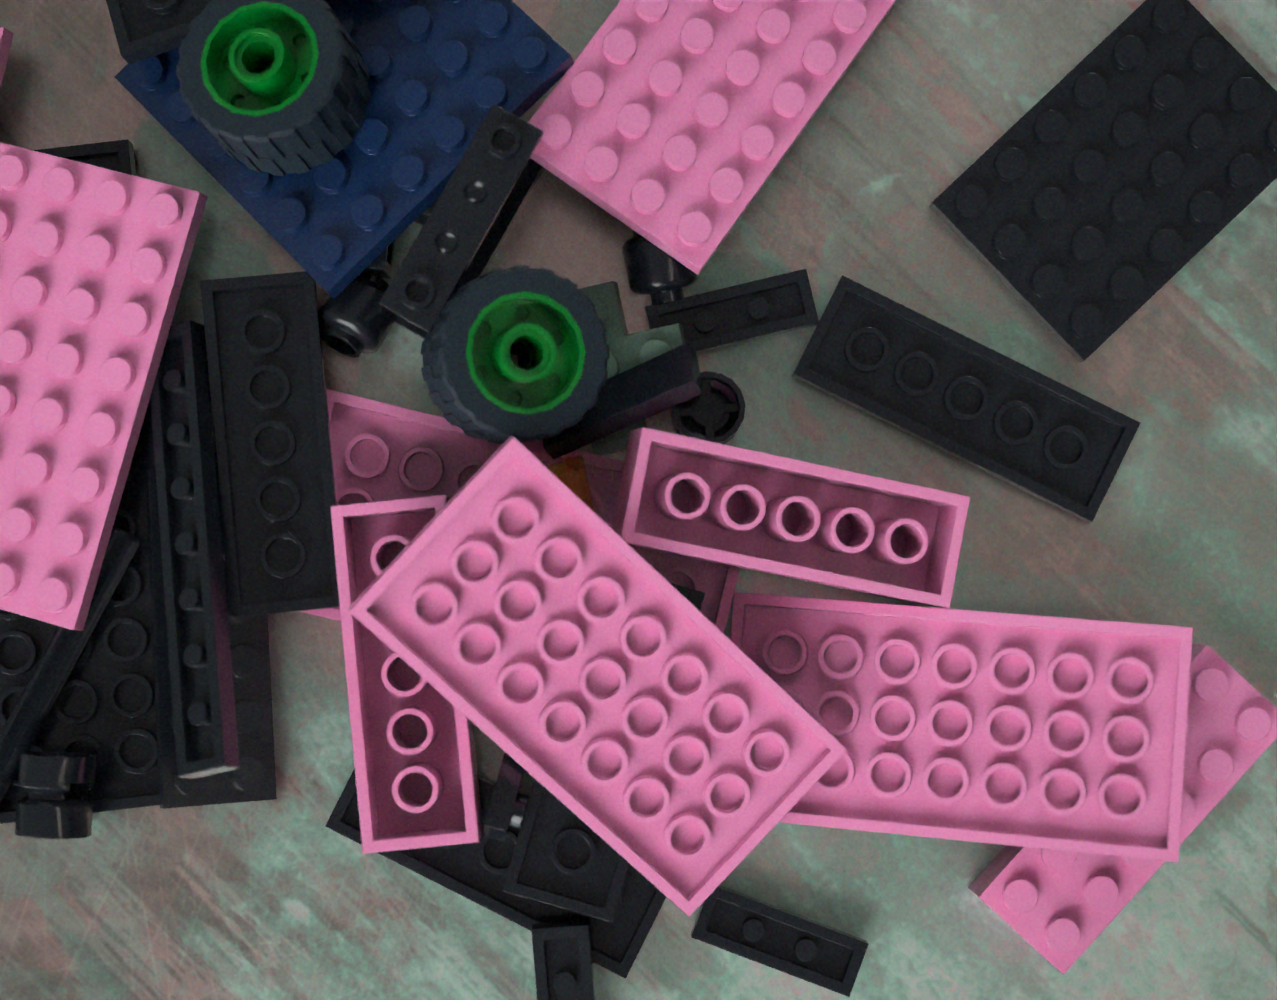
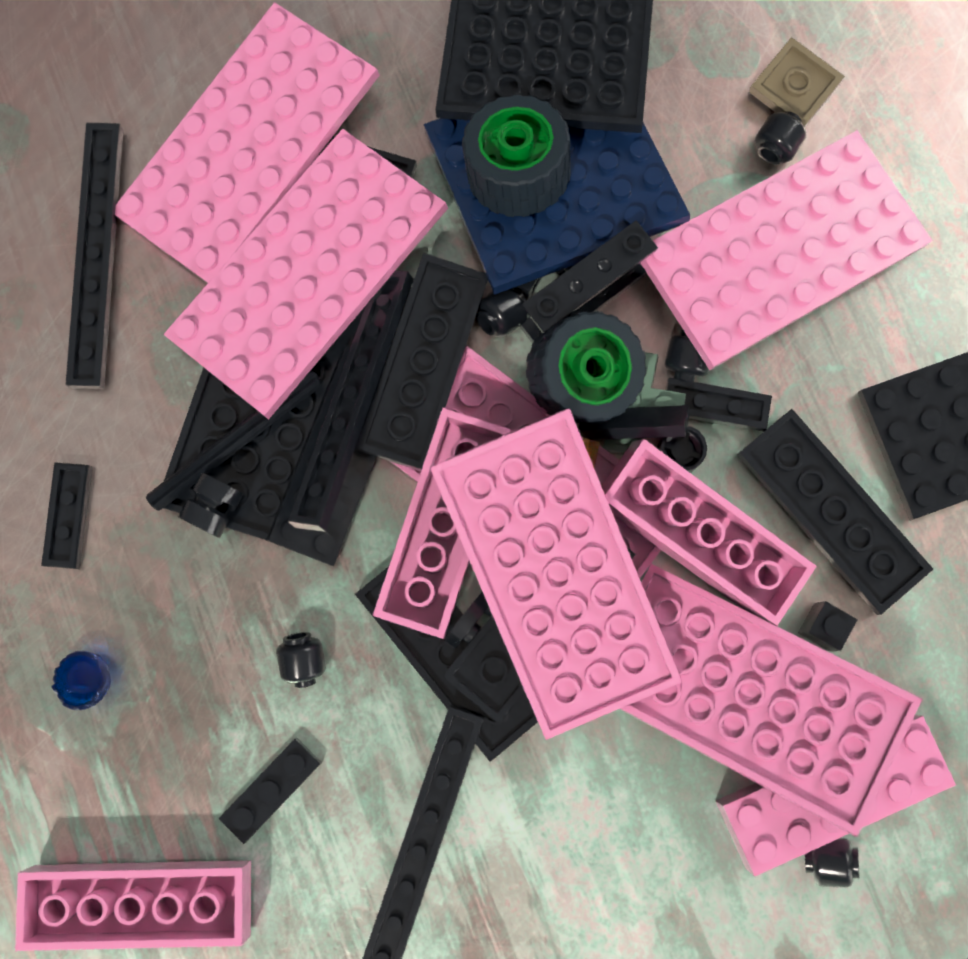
camera: 30 degrees right, 5 degrees down
black plate [691,885,868,997] -> none
none -> black head [276,632,326,688]
none -> black brick [798,601,858,651]
none -> black head [805,838,859,887]

